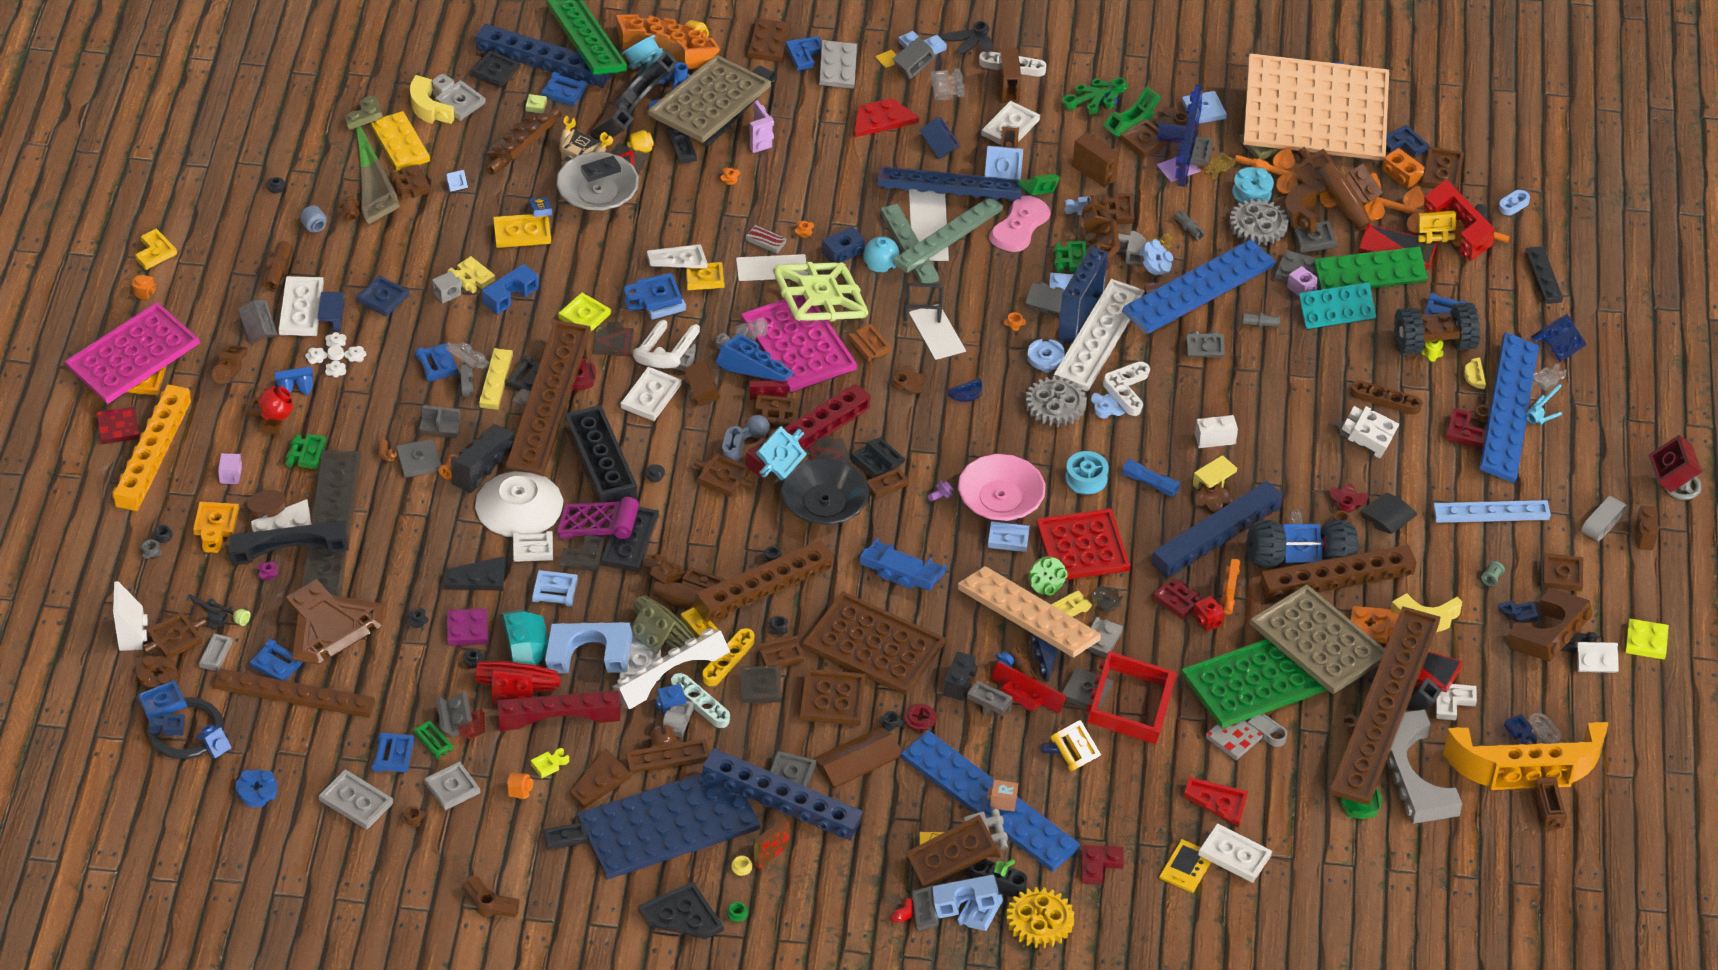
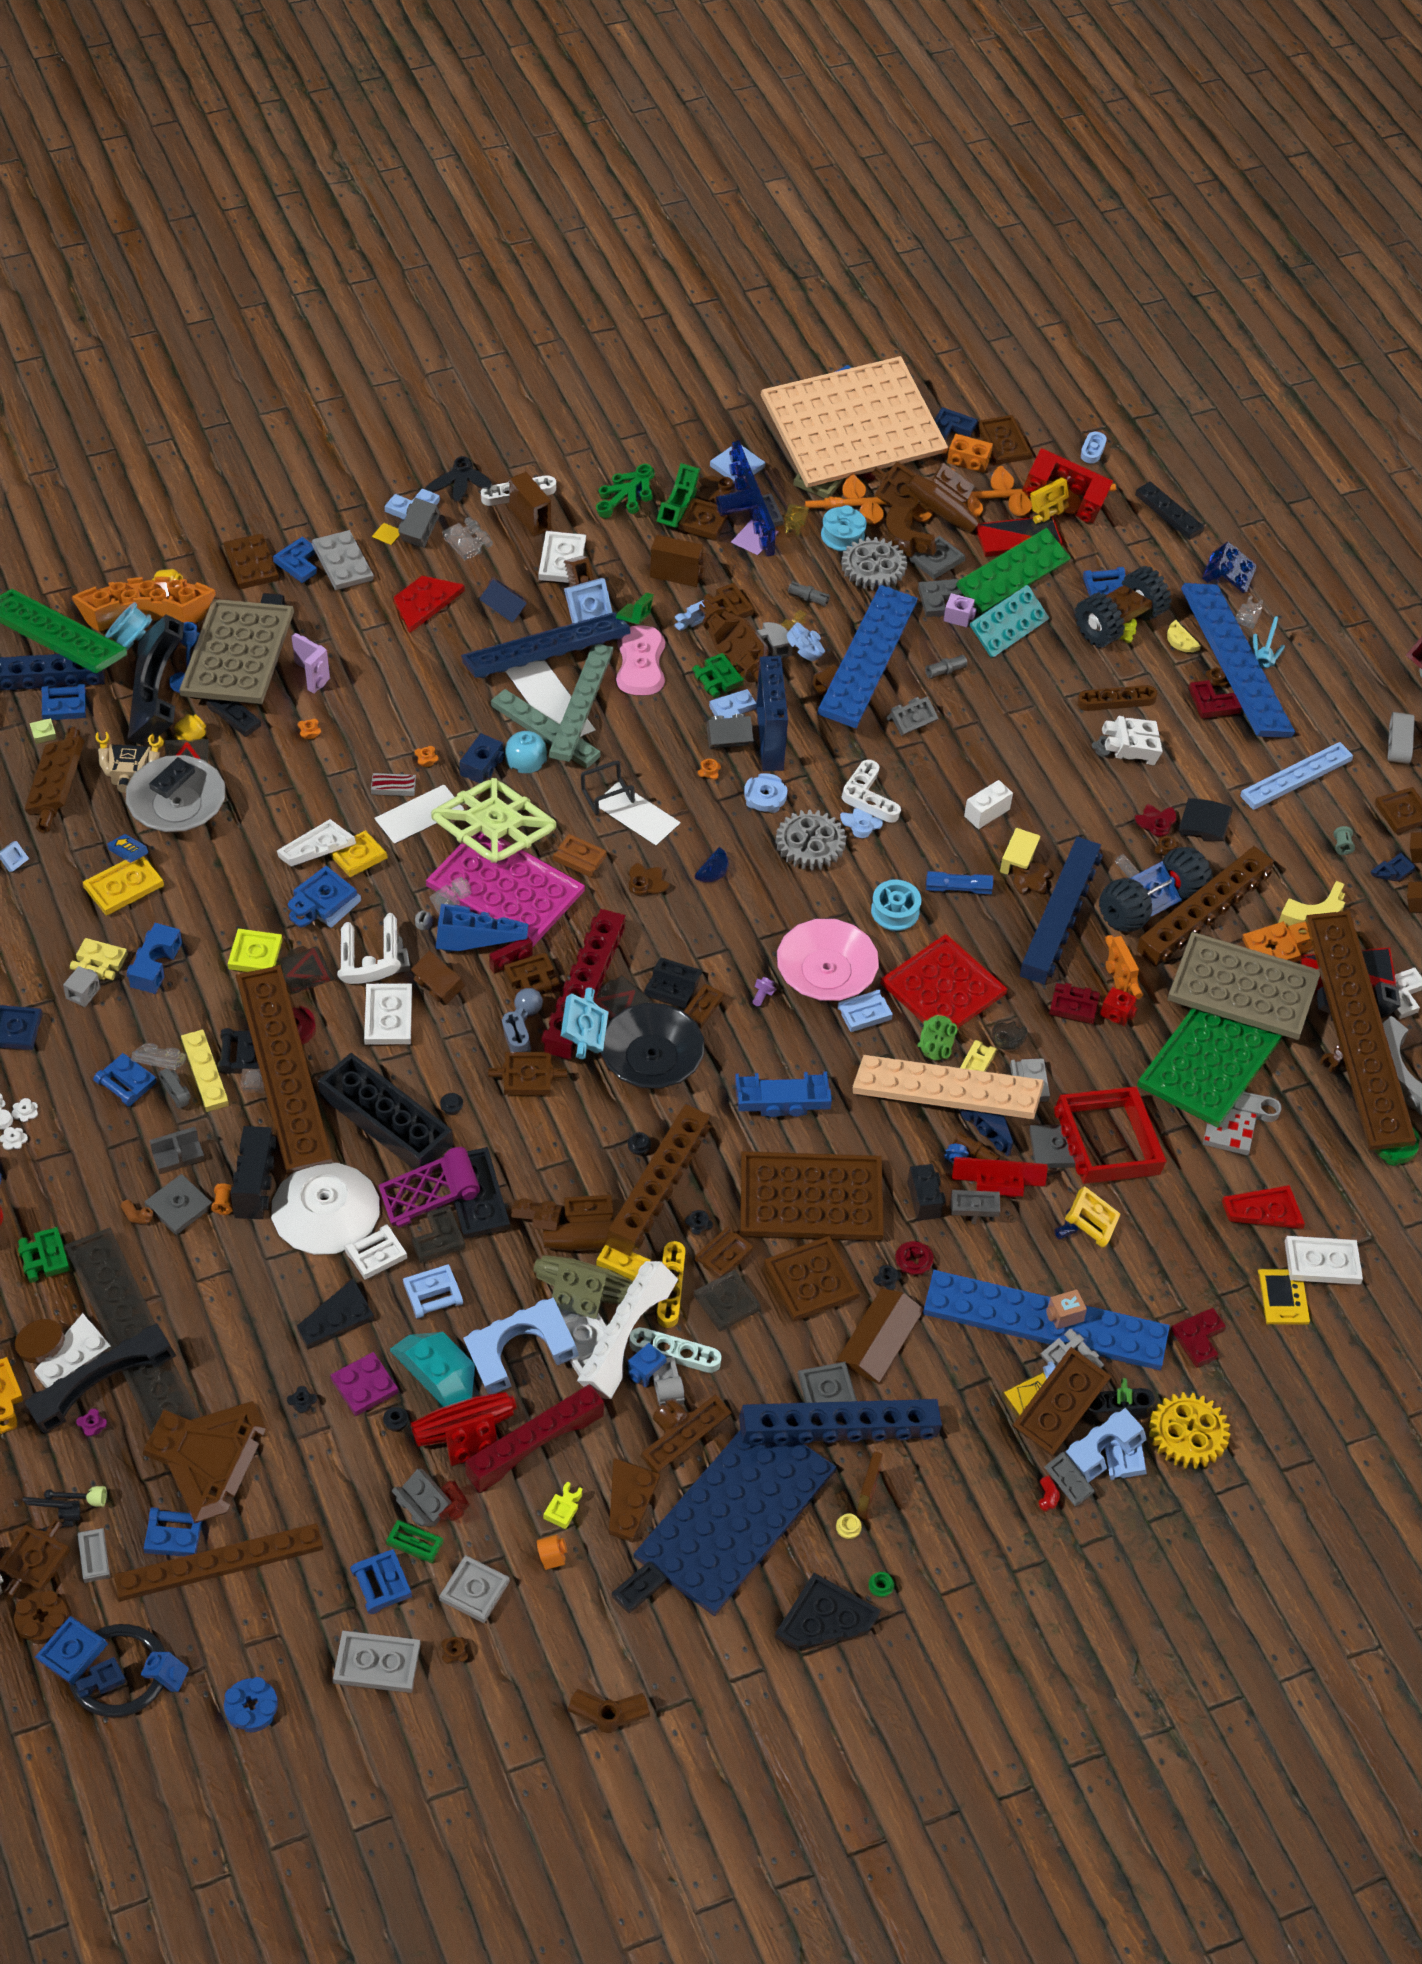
camera: 30 degrees left, 5 degrees up
white plate [1054,279,1145,391] -> none

